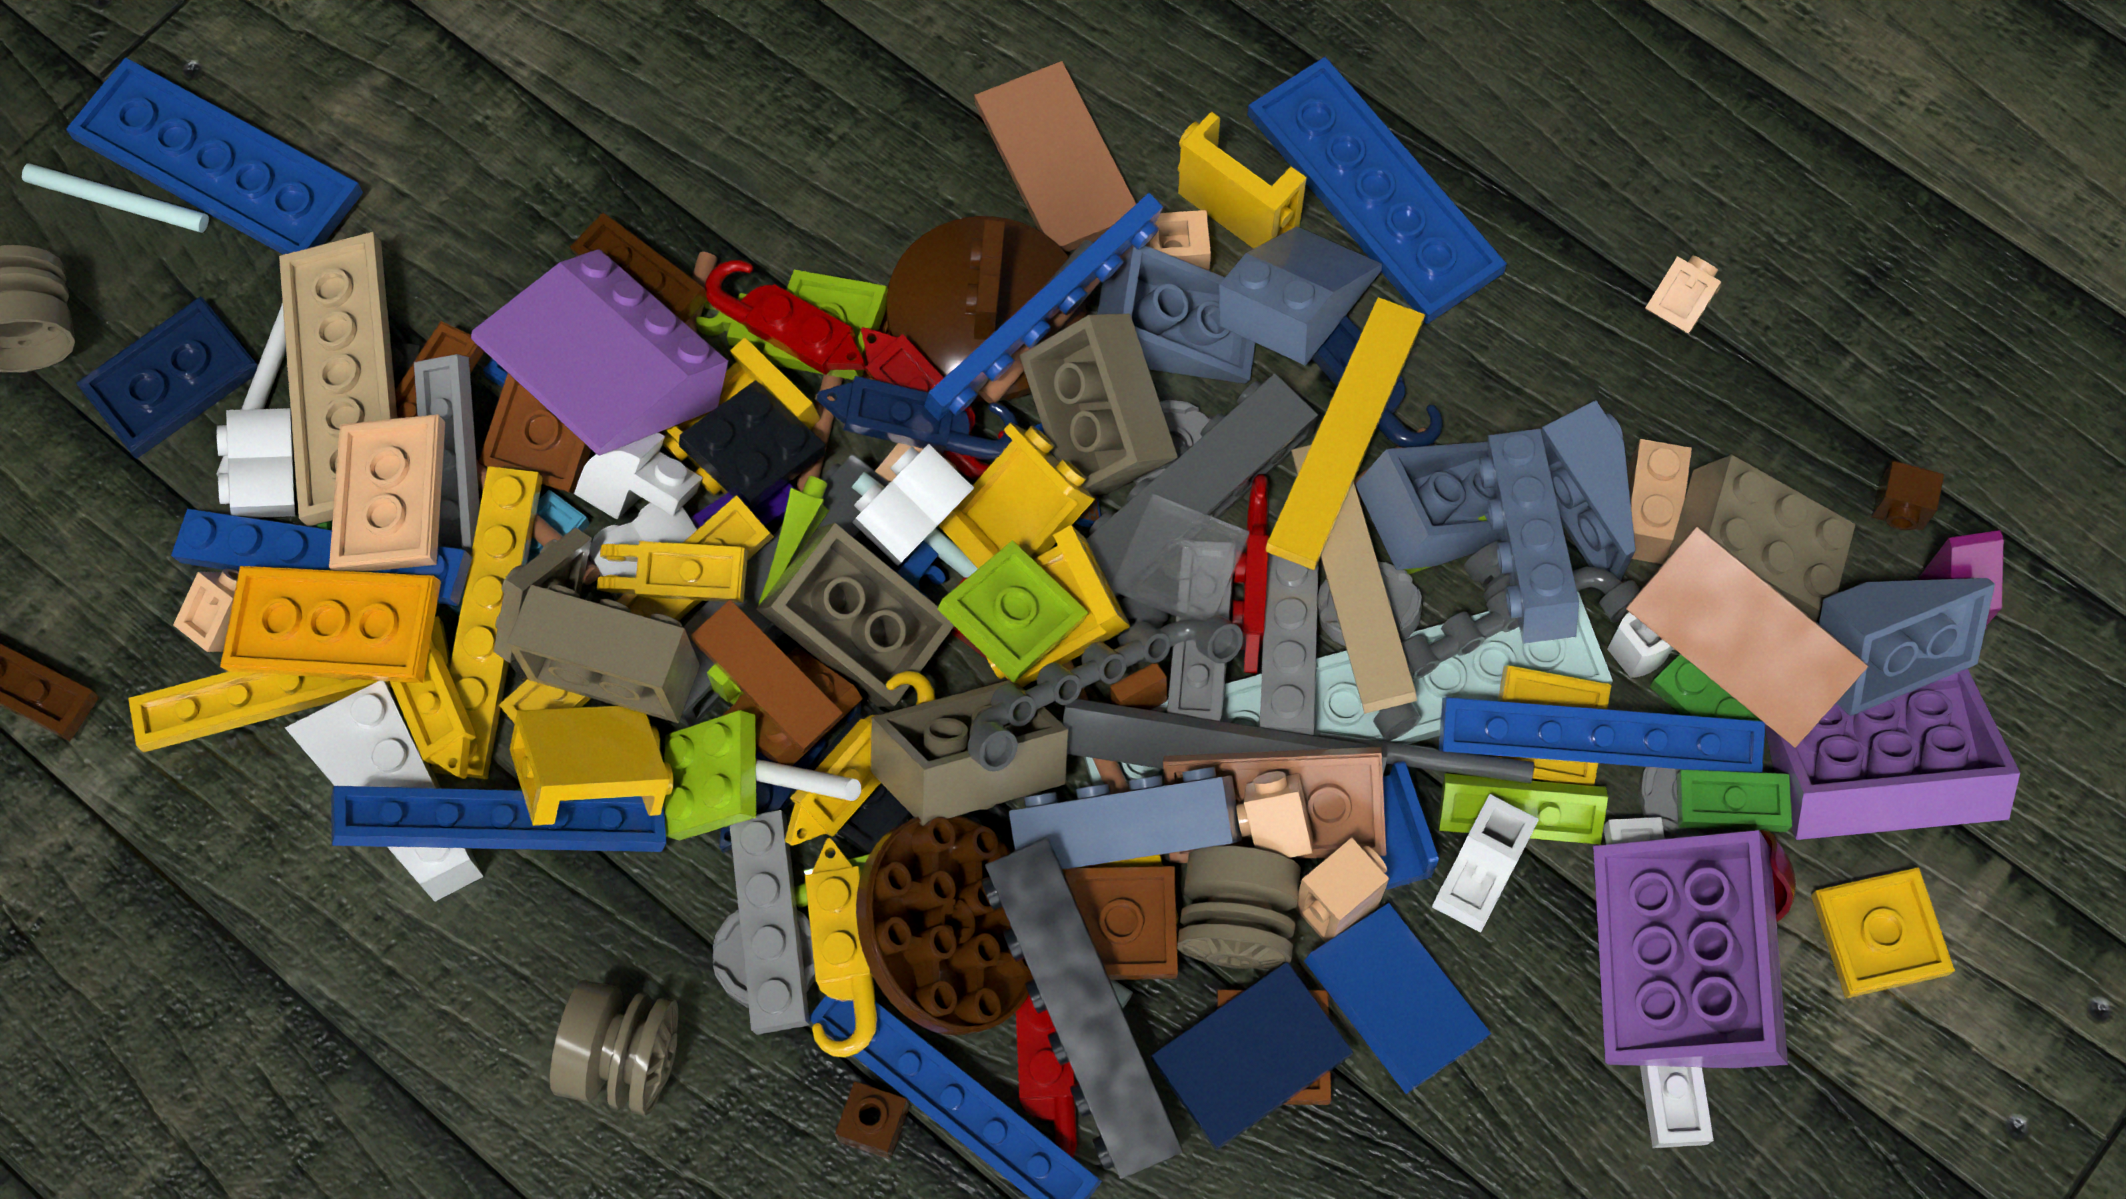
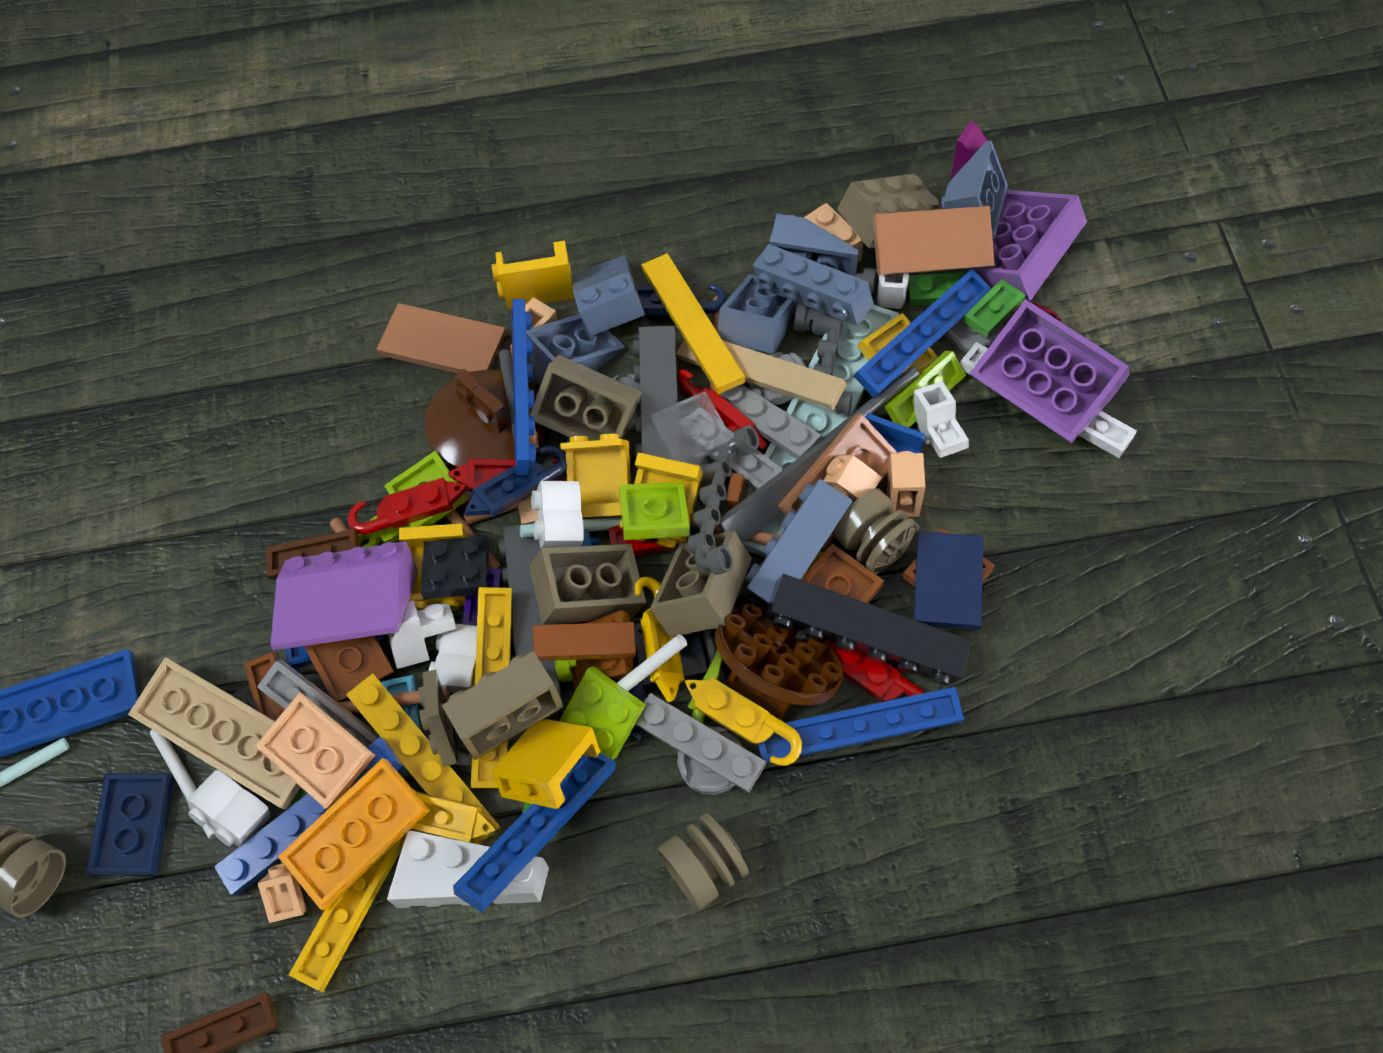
camera: 45 degrees left, 5 degrees down
yellow hinge [597,541,748,603] -> none
lime piece [758,476,829,606] -> none
reddish brown plate [835,1081,910,1160] -> none
blue plate [1247,57,1507,325] -> none
blue tile [1304,903,1491,1094] -> none
light nougat bracket [1645,255,1722,335] -> none
yellow tile [1811,867,1955,999] -> none
reddish brown plate [1872,461,1944,531] -> none

